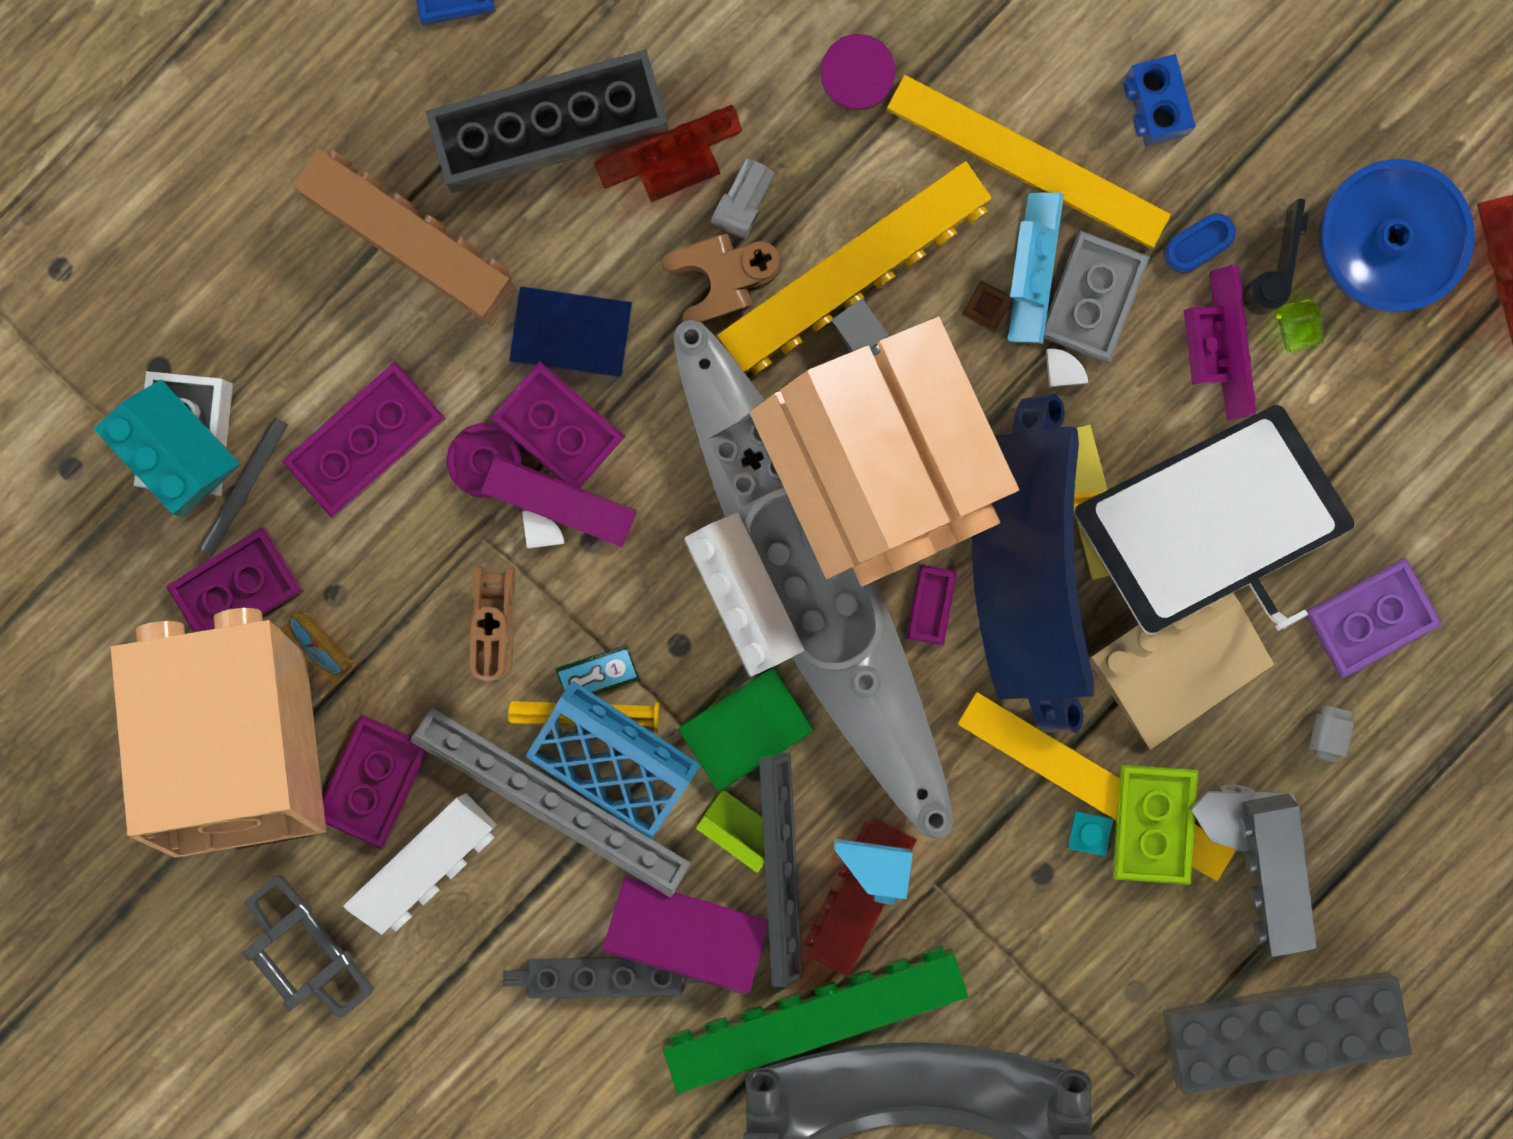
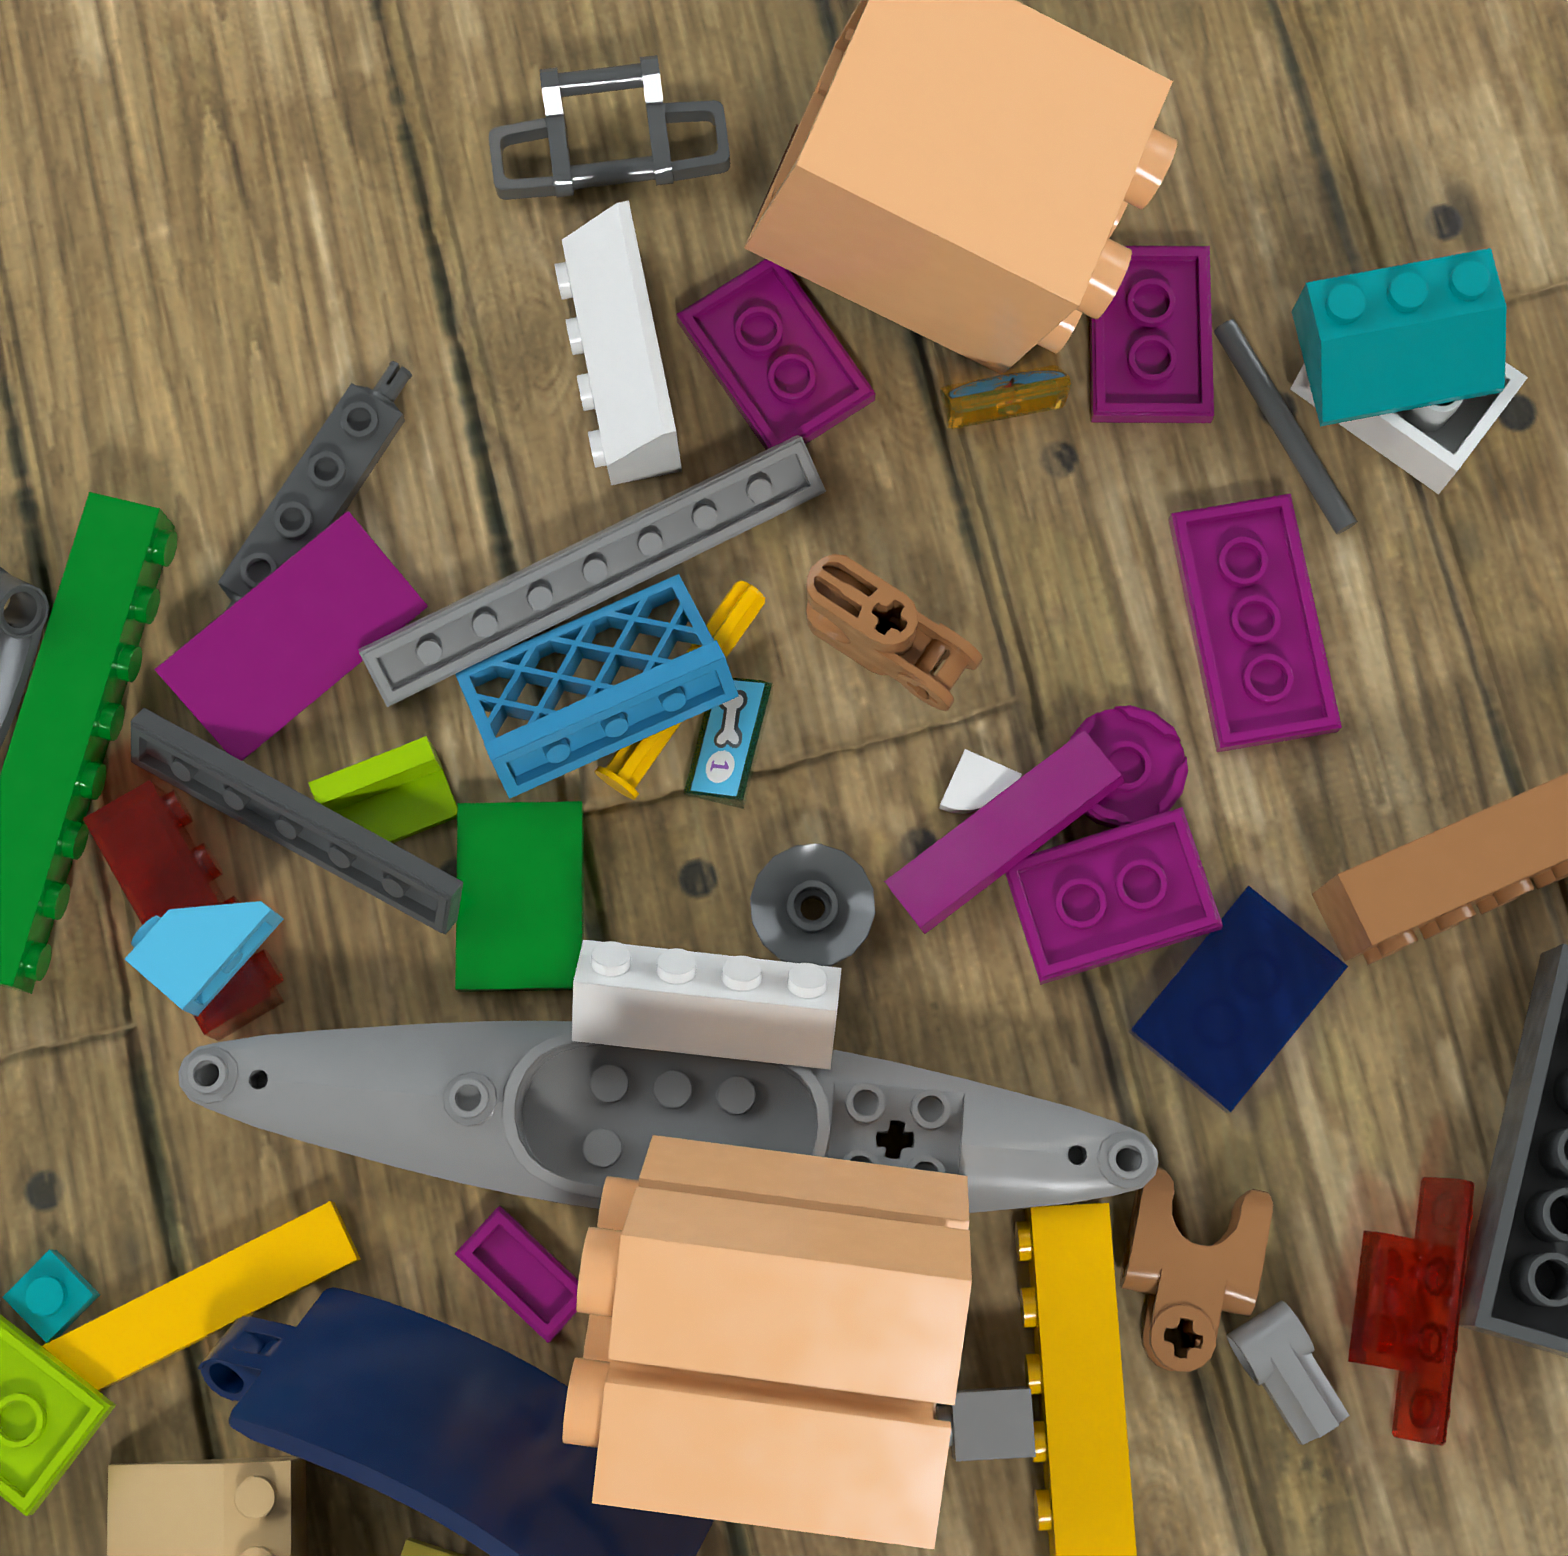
camera: 125 degrees right, 10 degrees down
none -> dark grey dish [750,844,875,967]

